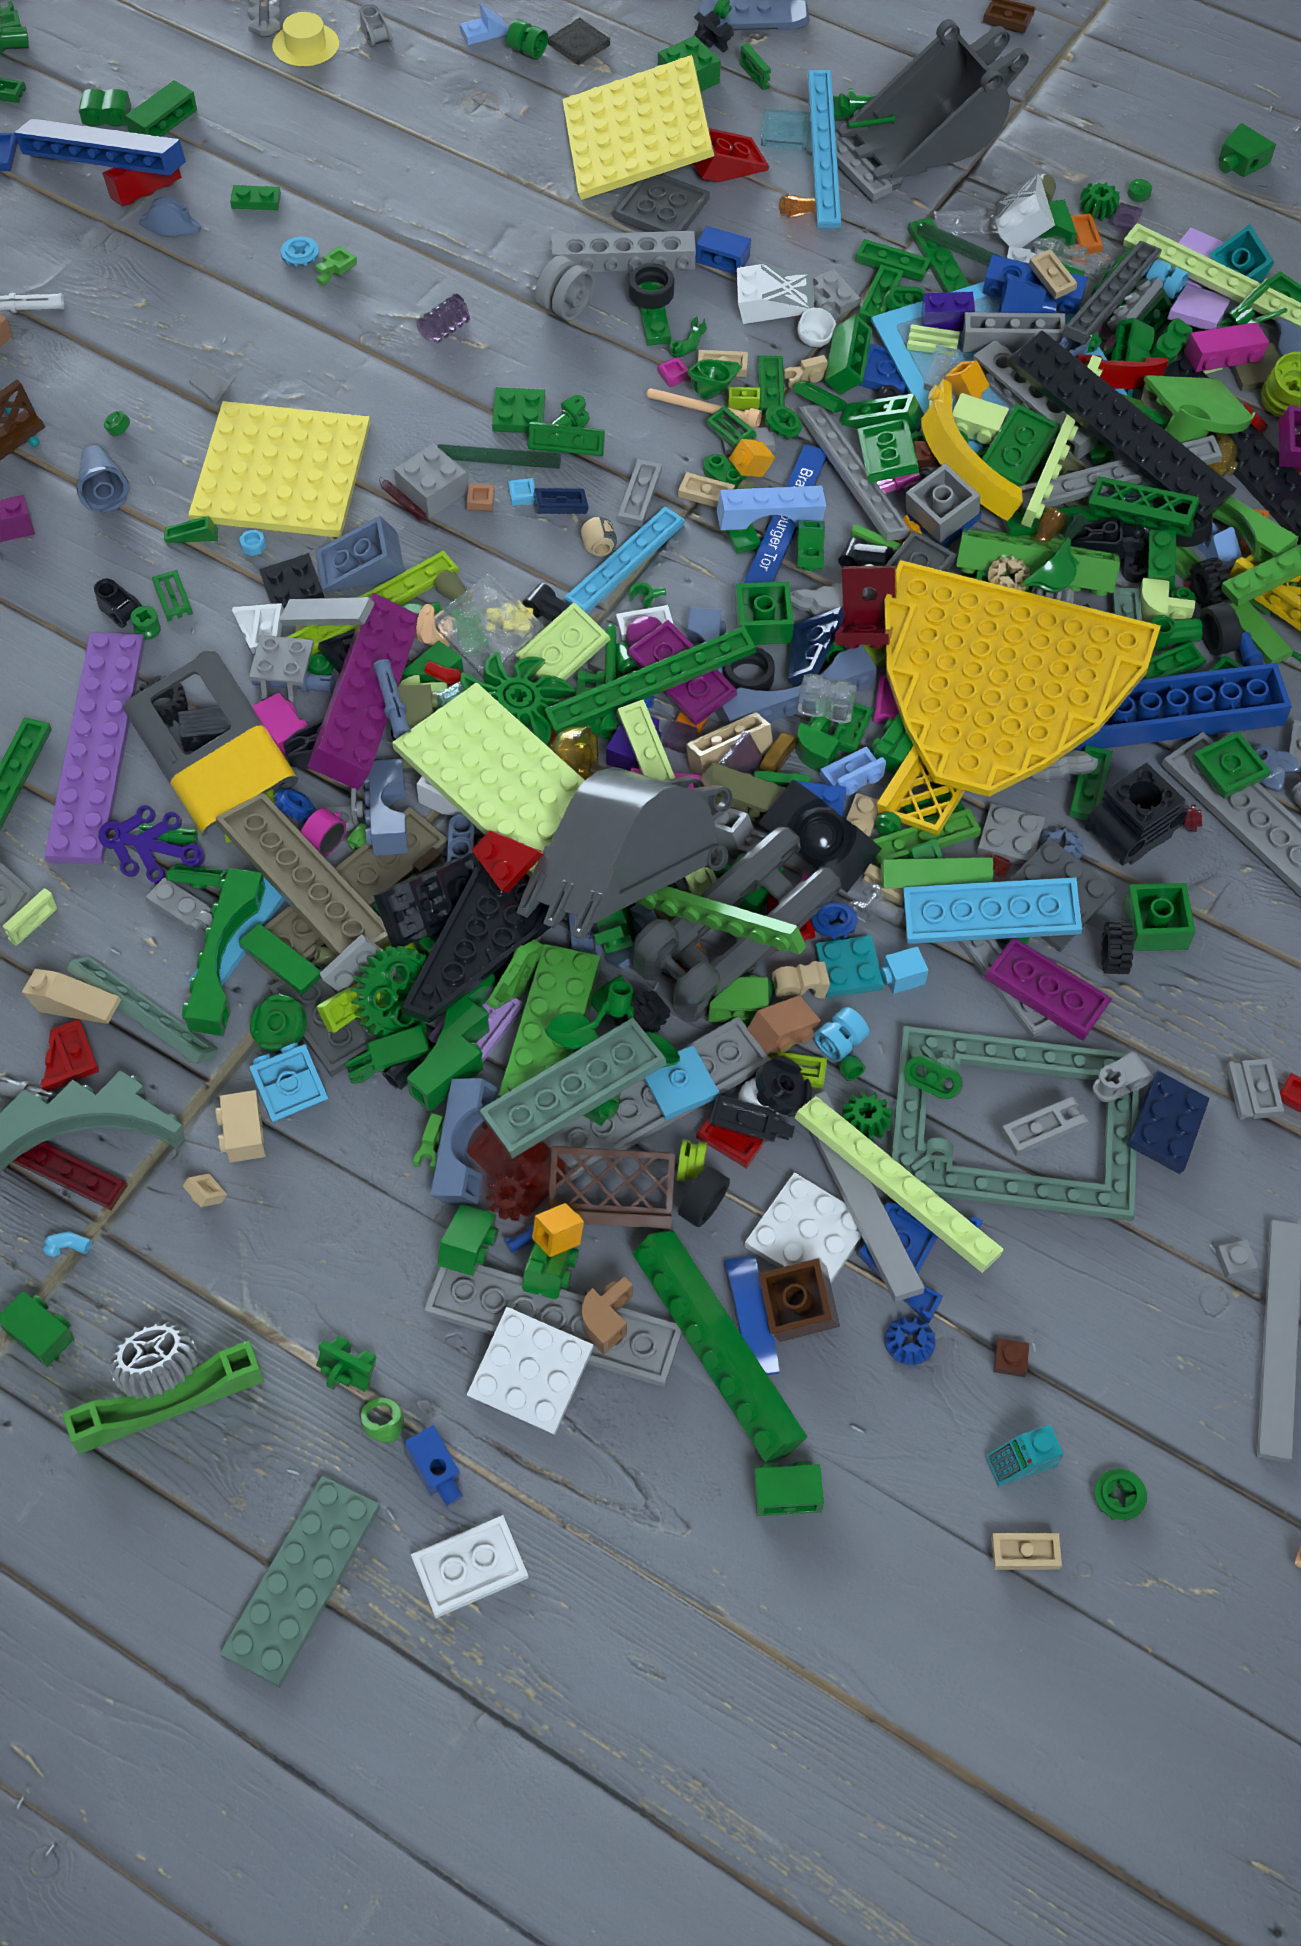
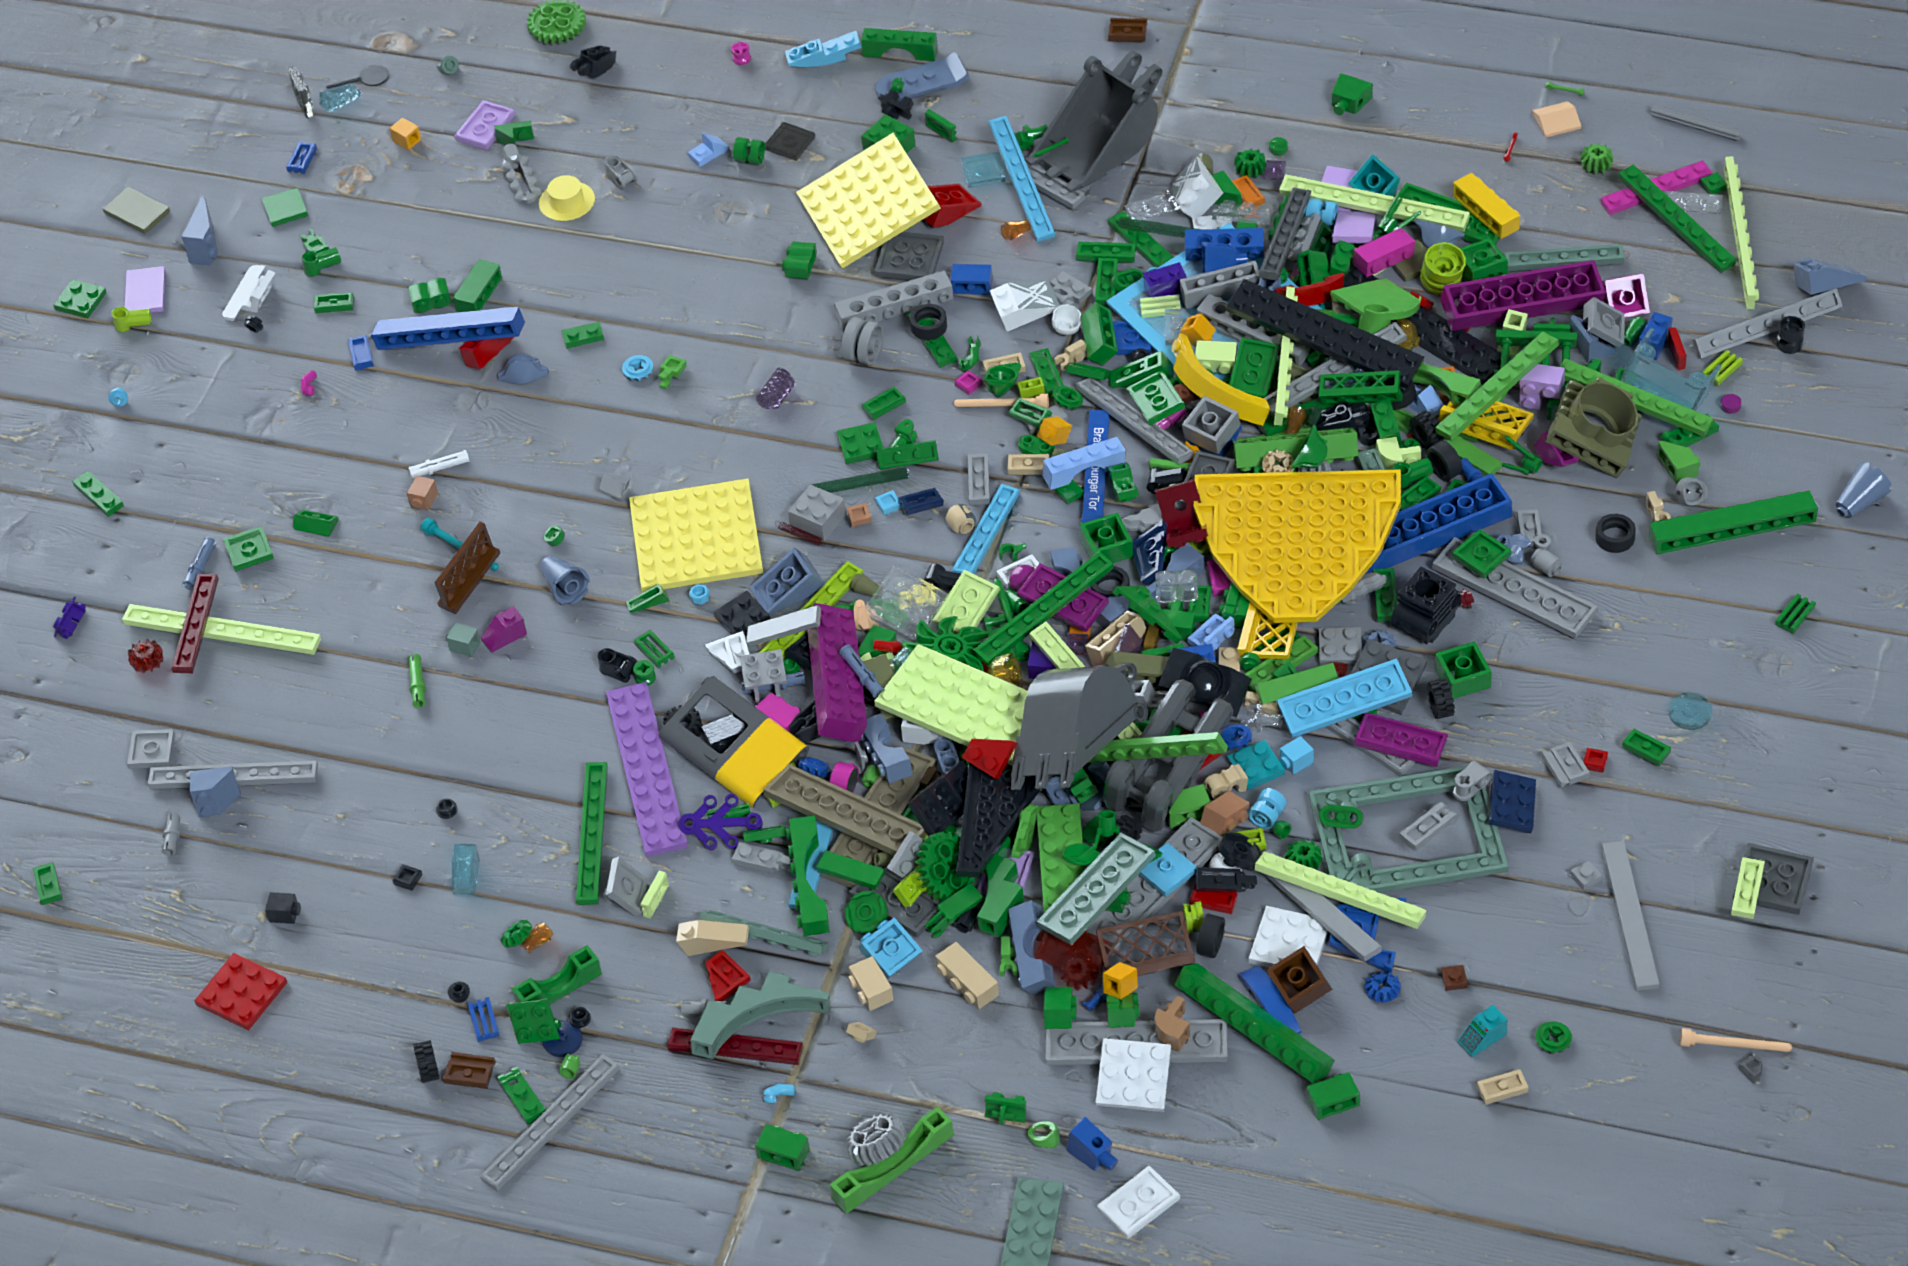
camera: 10 degrees left, 10 degrees down
tan plate [1029,249,1077,299] -> none
none -> green brick [782,241,817,279]
none -> green plate [862,386,906,421]
none -> tan brick [935,942,999,1010]
none -> green wing [1112,586,1182,644]

